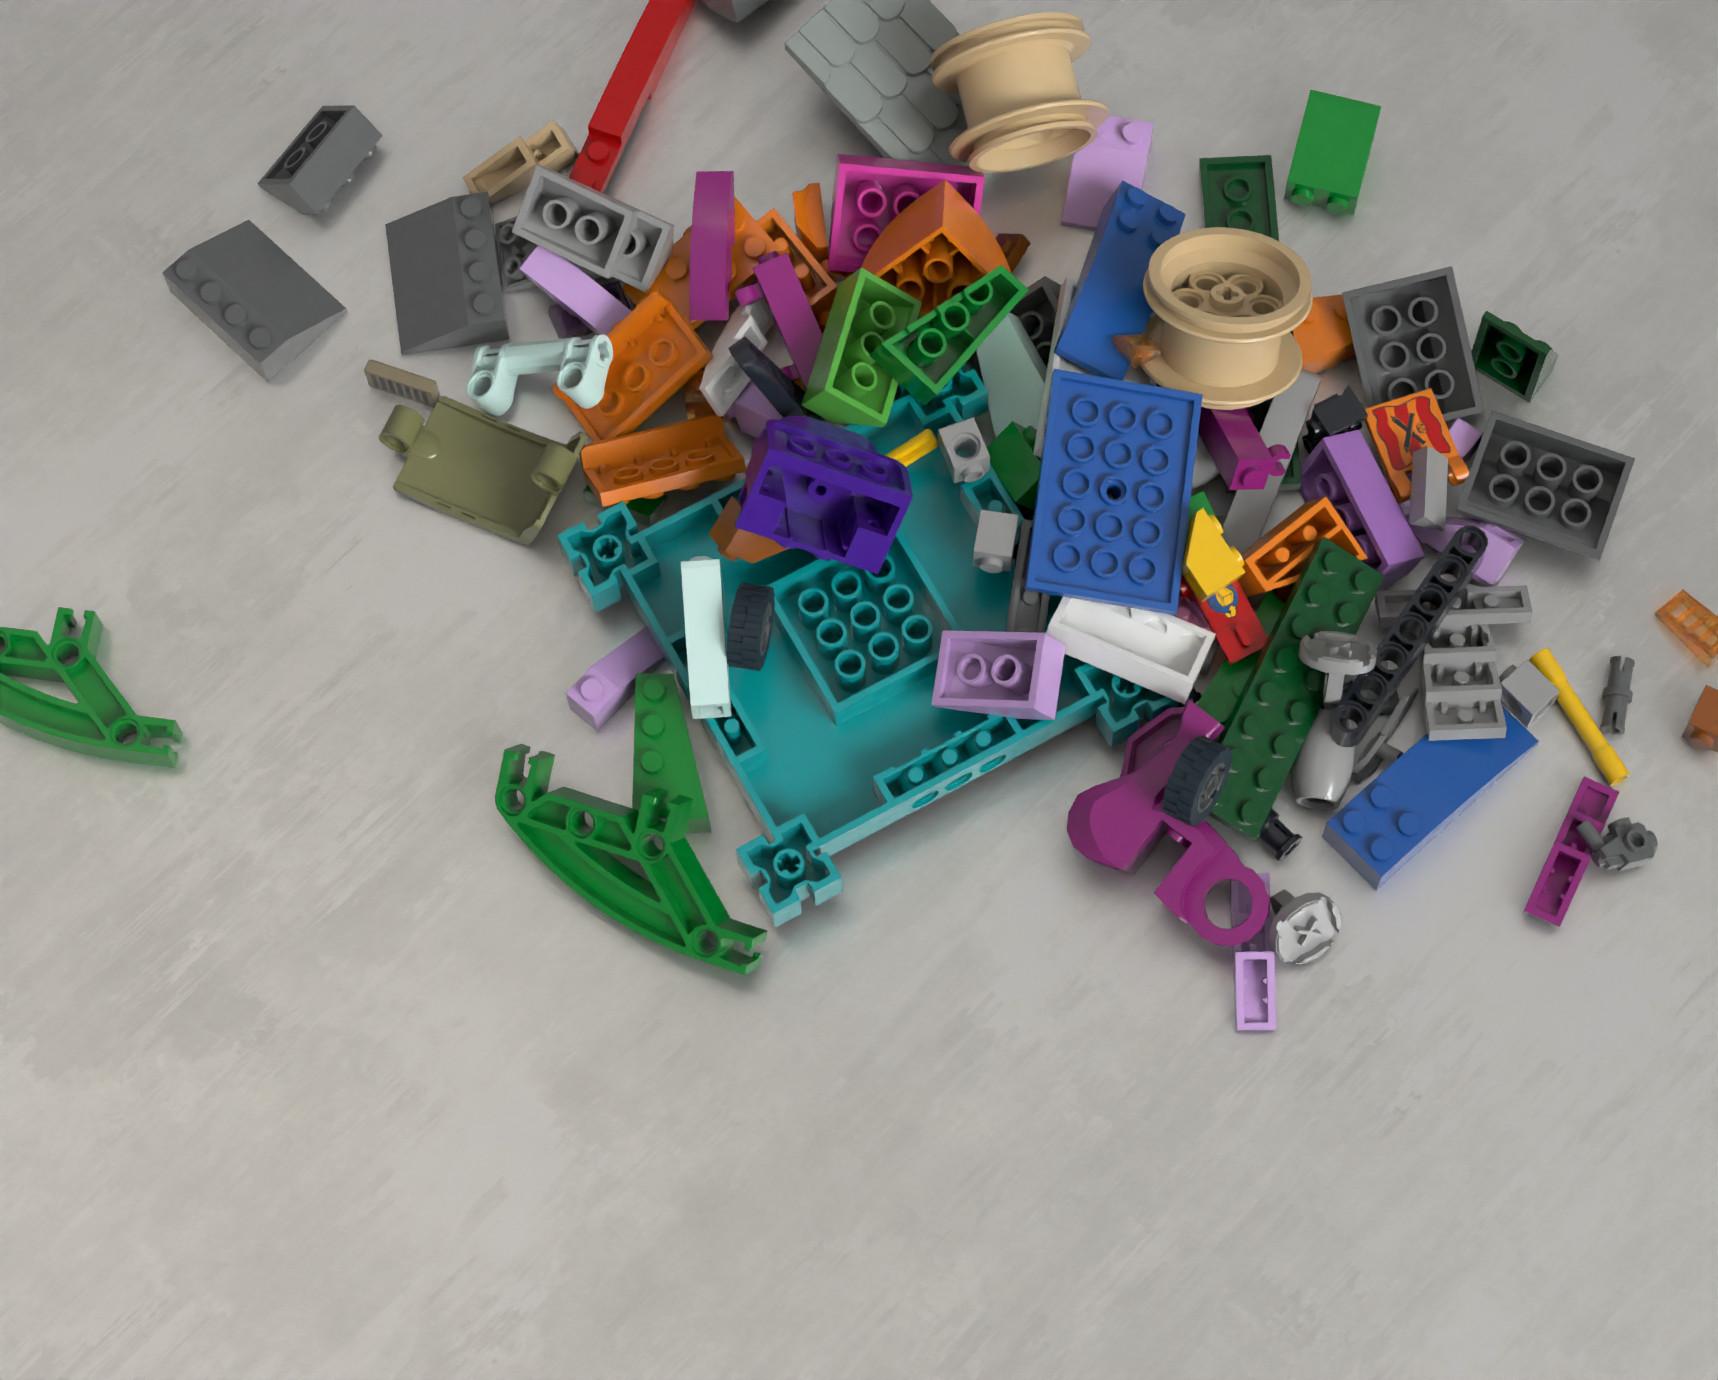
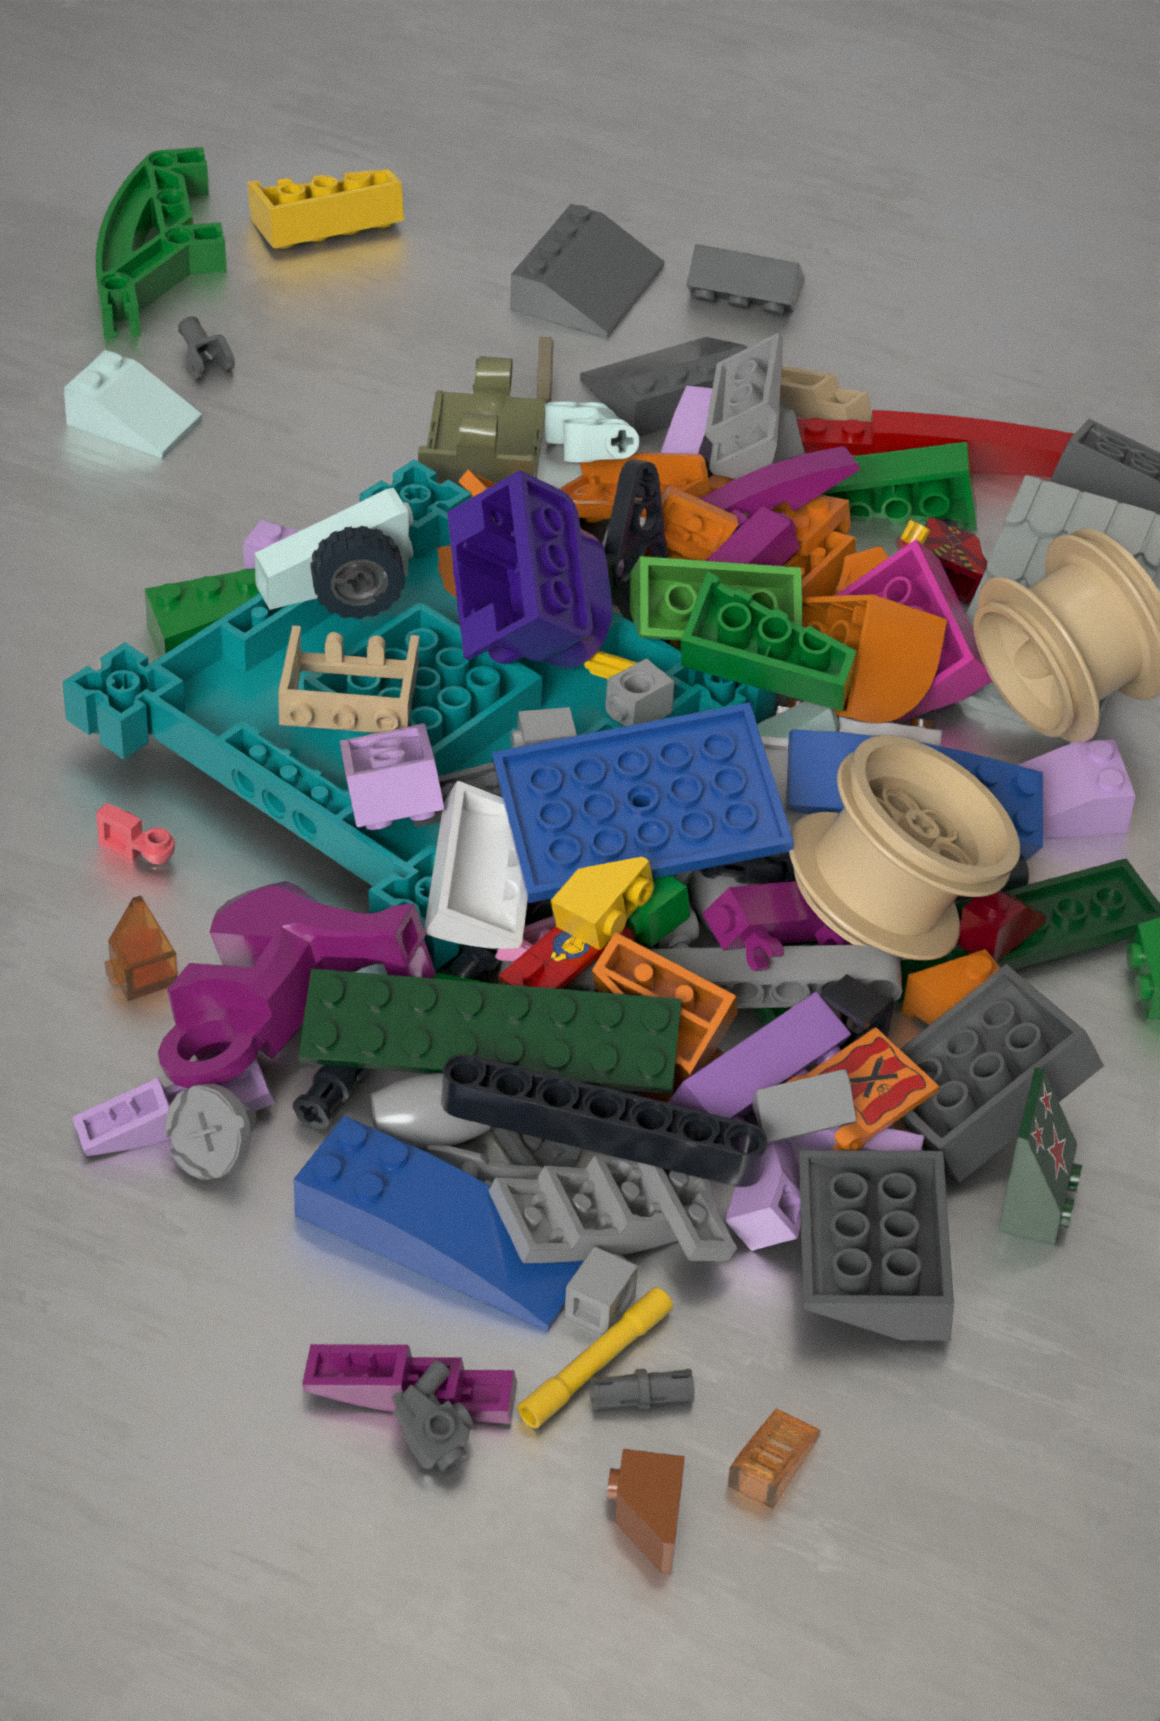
camera: 65 degrees right, 25 degrees down
green piece [495,744,767,975] -> none
clear orange slope [1112,334,1163,369] -> none
black wheel [1162,735,1233,827] -> none
light grey tile [1298,631,1378,704] -> none
none -> light aqua slope [64,350,202,459]
none -> coral plate [96,803,175,864]
none -> clear orange slope [104,895,178,1001]
none -> dark grey piece [178,316,235,379]
none -> yellow wedge [247,169,404,249]
none -> tan window [278,626,419,733]
none -> orange slope [644,485,739,561]
none -> green wedge [821,442,977,530]
none -> torso [896,518,988,605]

